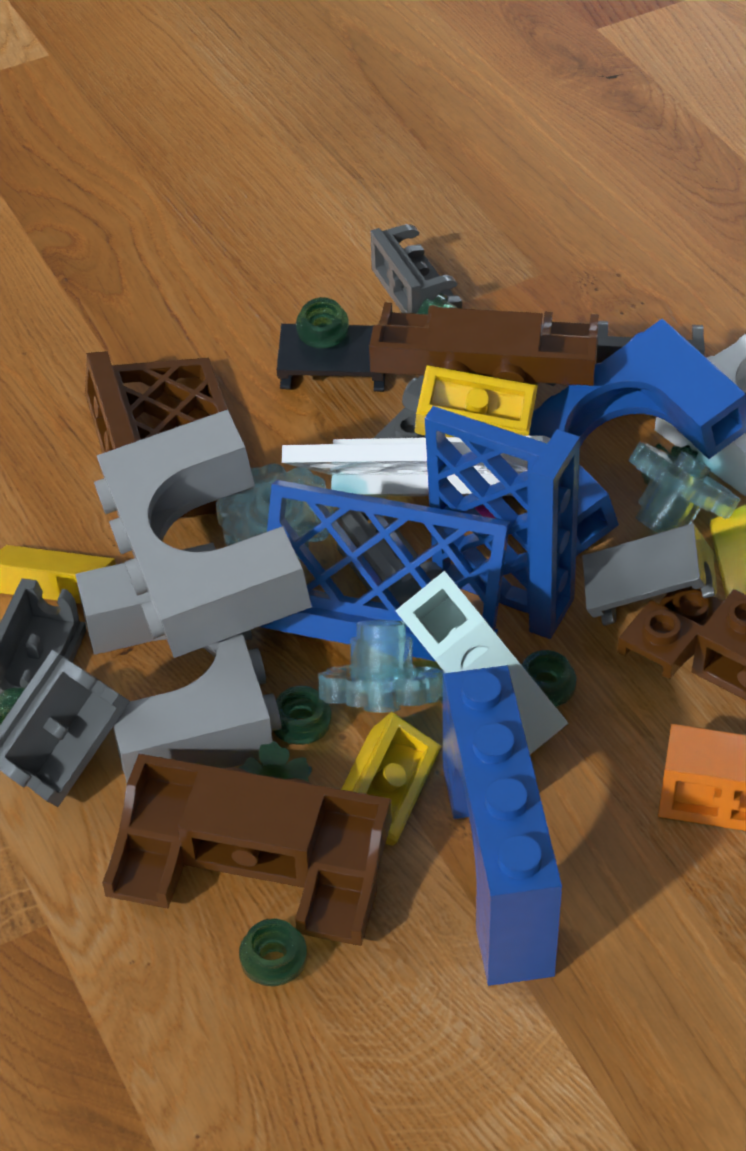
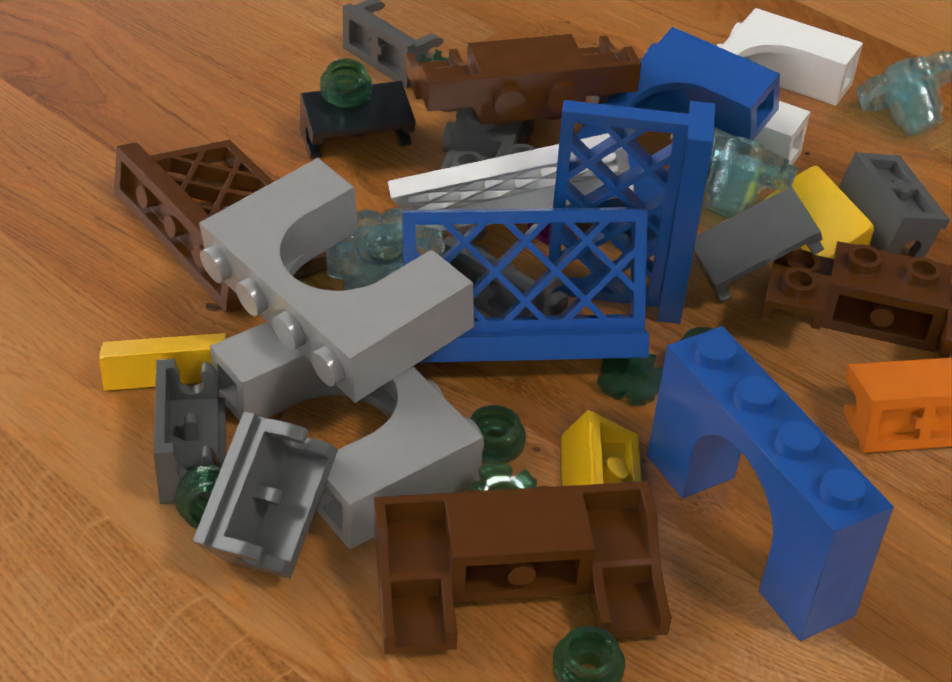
camera: 25 degrees left, 5 degrees down
clear light blue plant [318,620,445,712] -> none
light aqua slope [395,571,569,755] -> none
yellow slope [415,365,538,437] -> none

